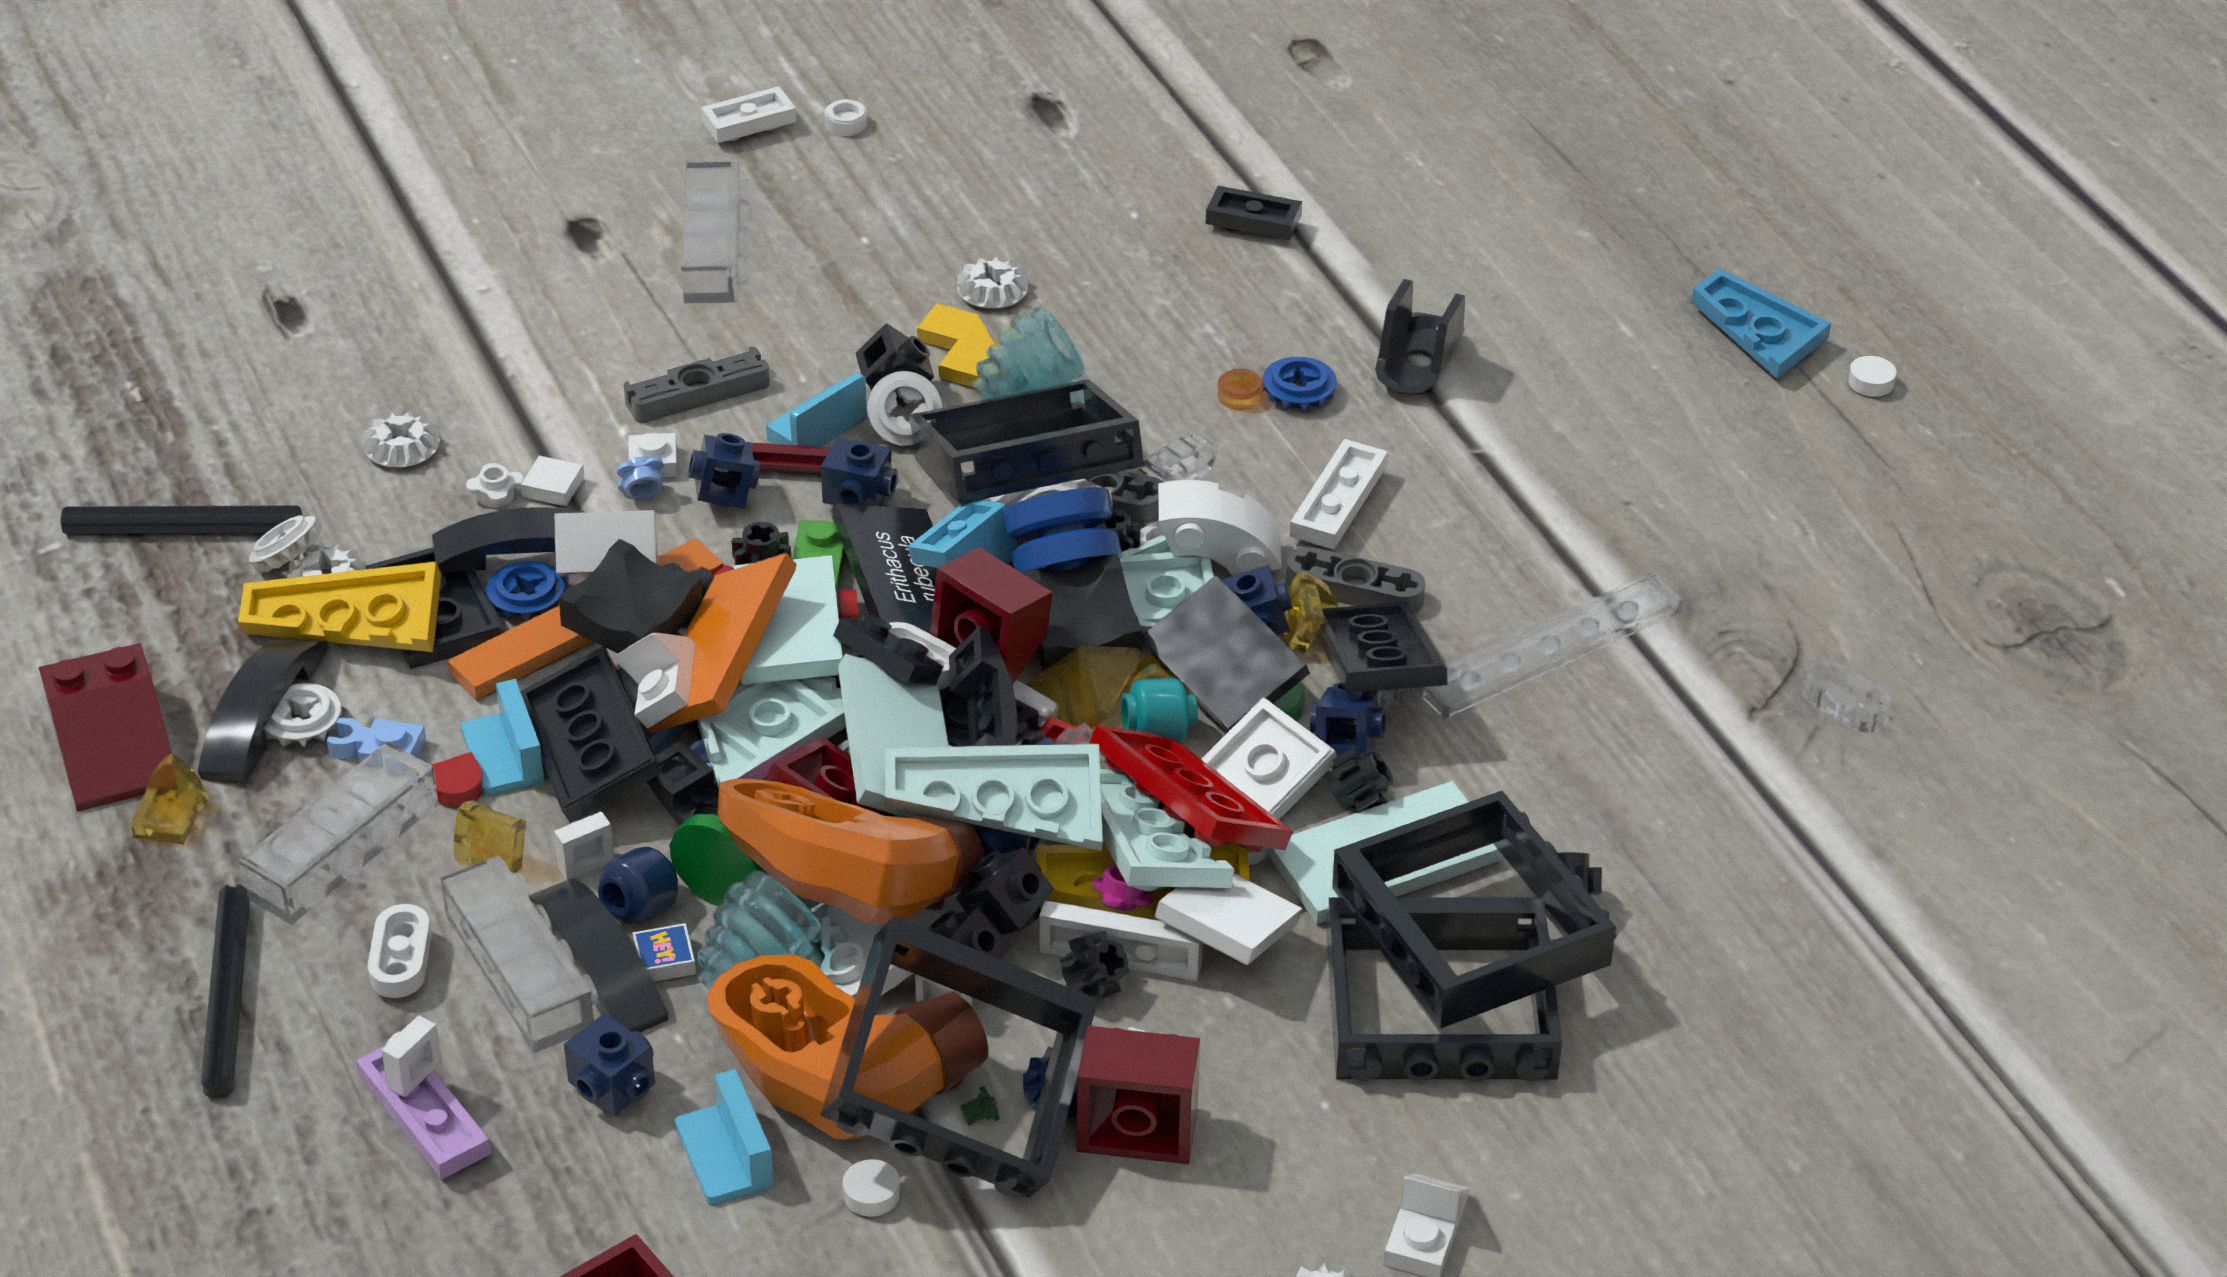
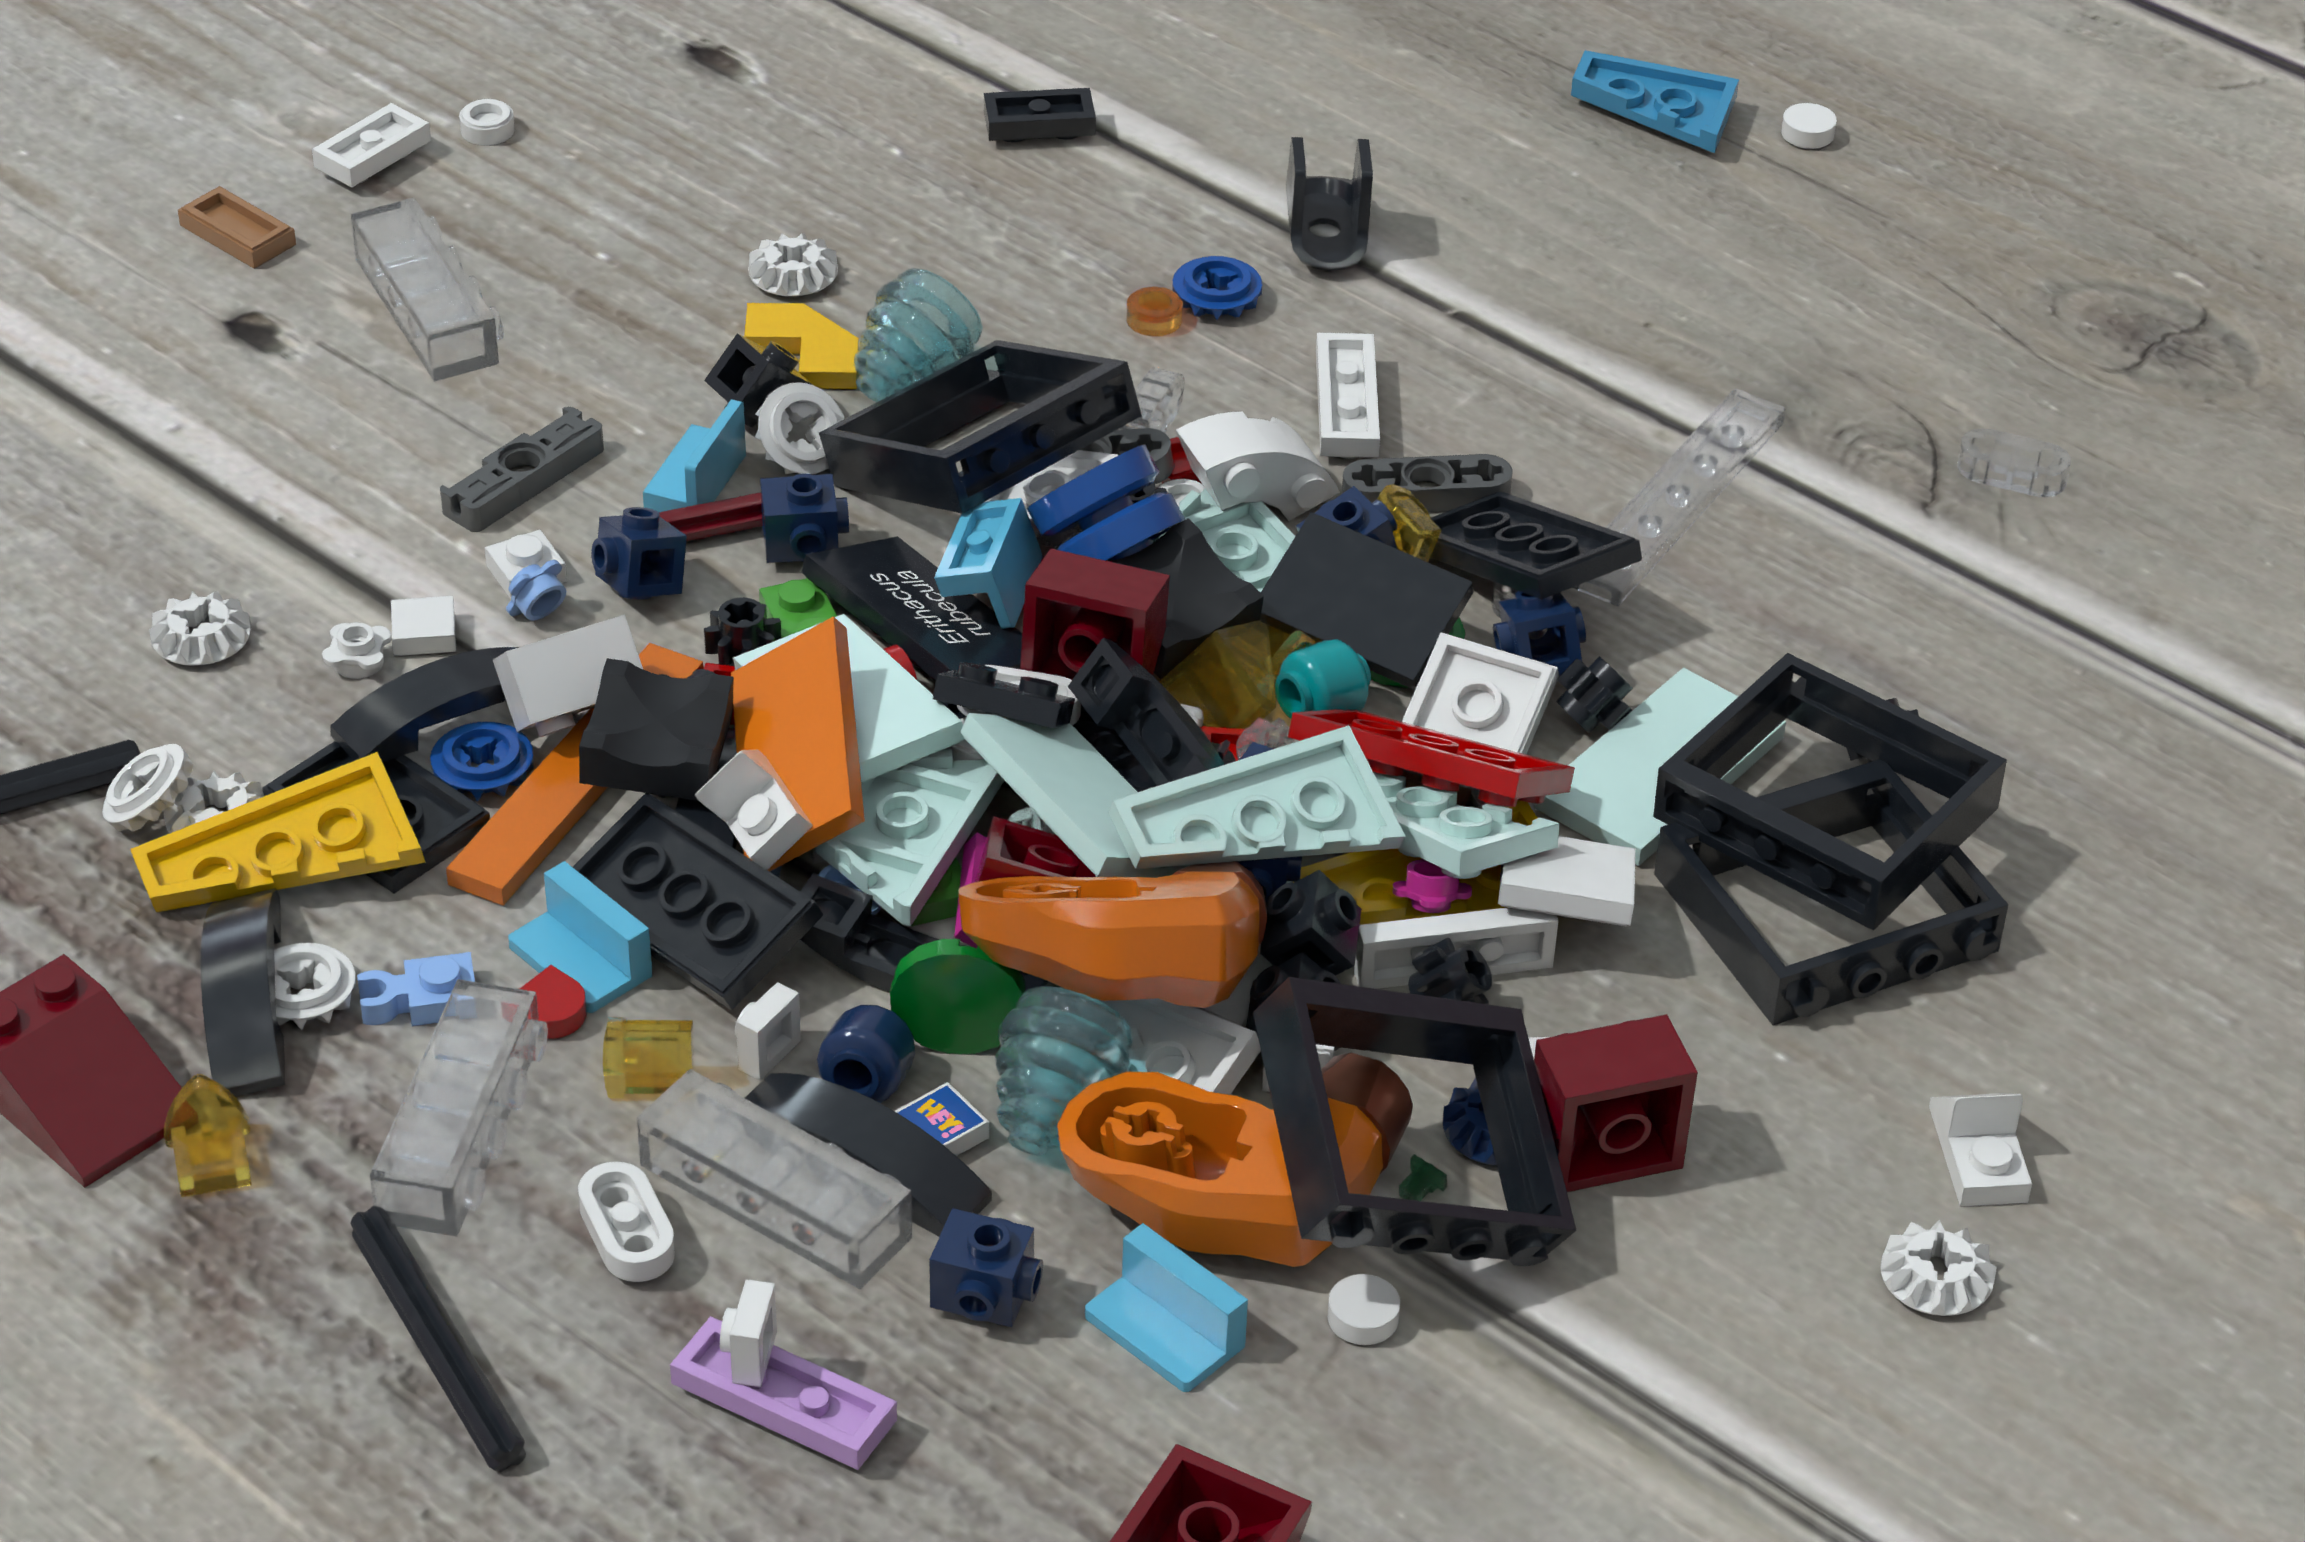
camera: 25 degrees left, 0 degrees up
none -> medium nougat tile [178,186,296,269]

